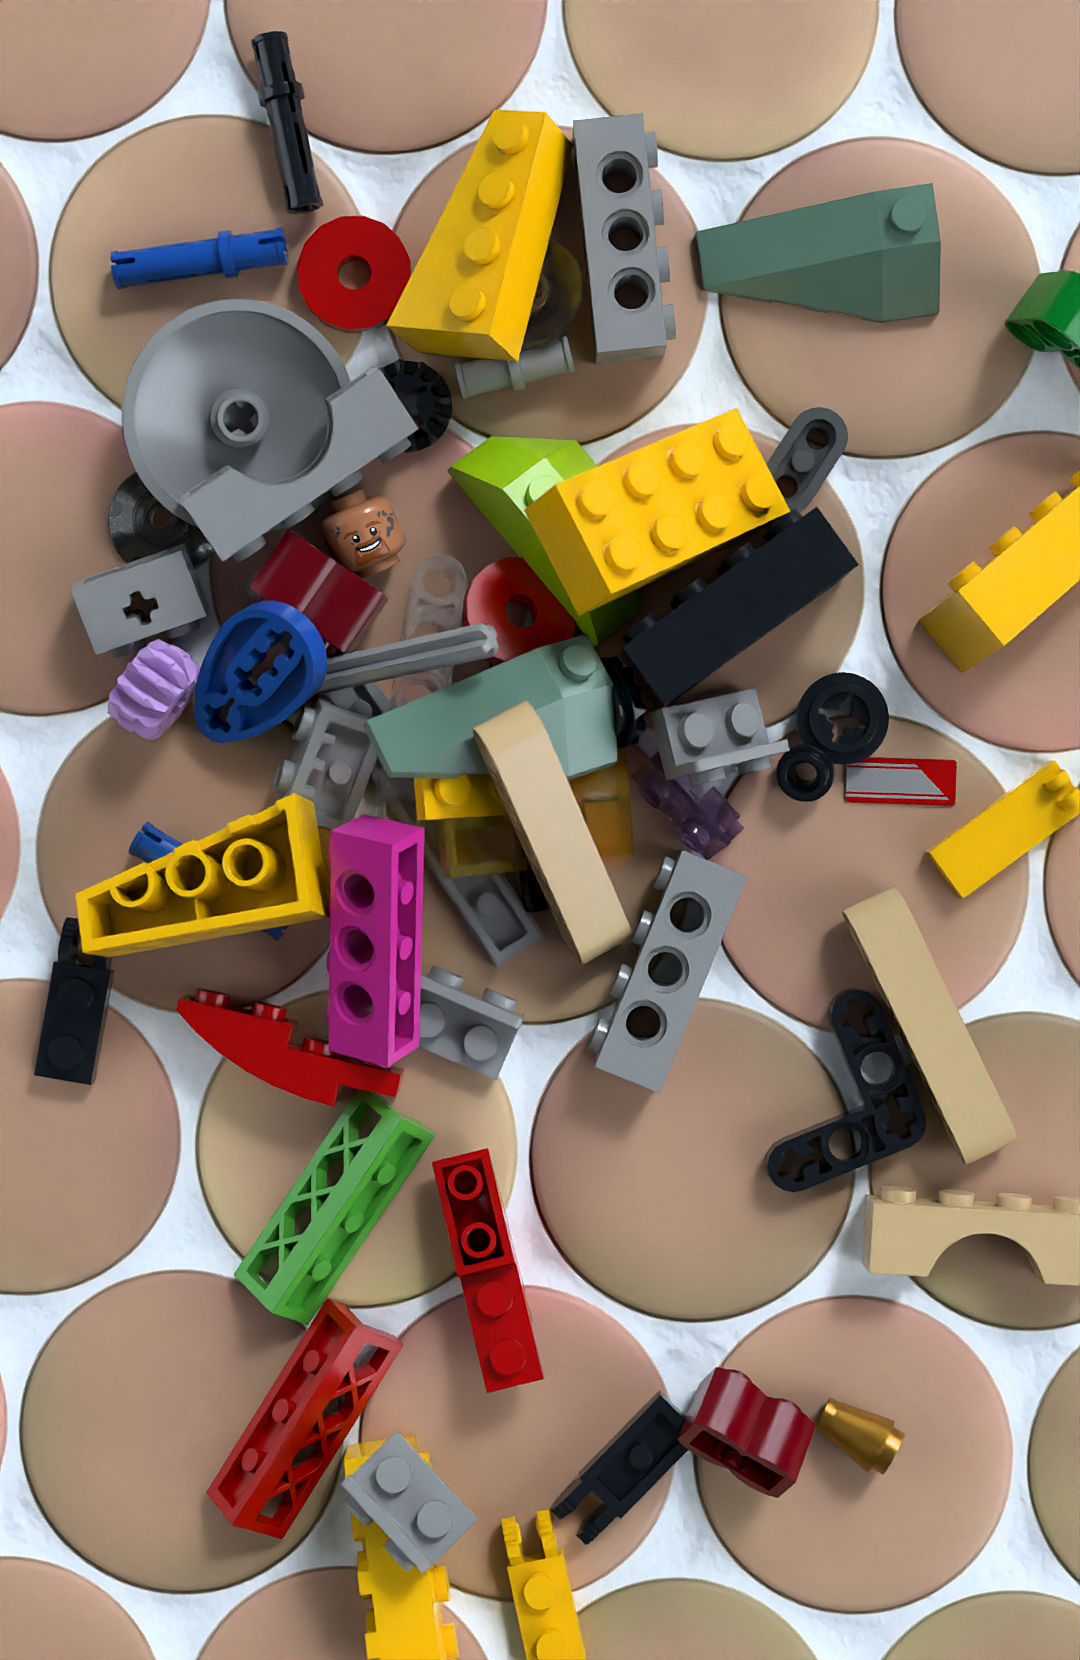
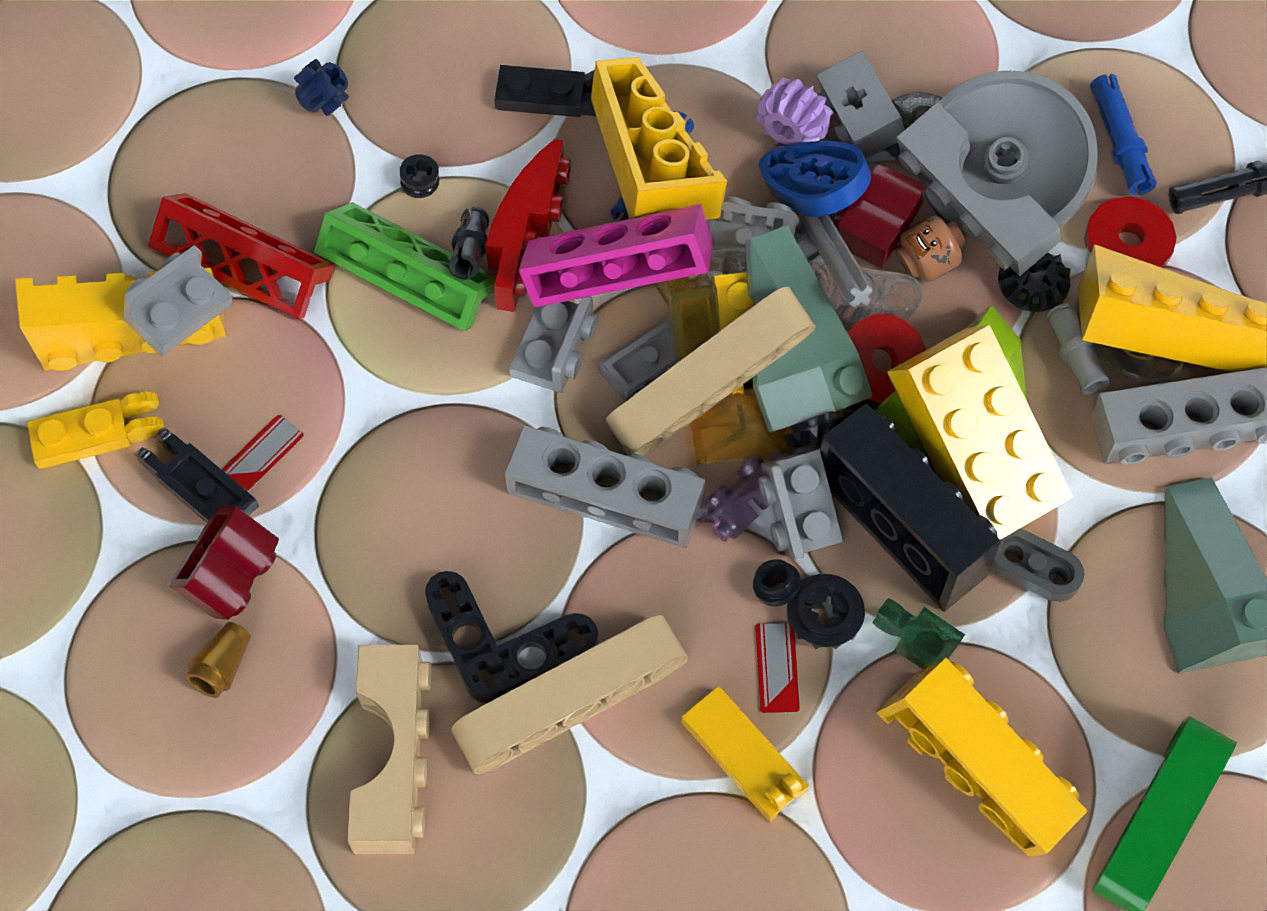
camera: 85 degrees right, 25 degrees down
red slope [432,1148,545,1393] -> none
none -> sticker [222,415,304,492]
none -> dark blue gear [294,58,349,116]
none -> black bush [400,154,439,198]
none -> black pin [449,207,490,280]
none -> clear green plate [872,598,965,670]

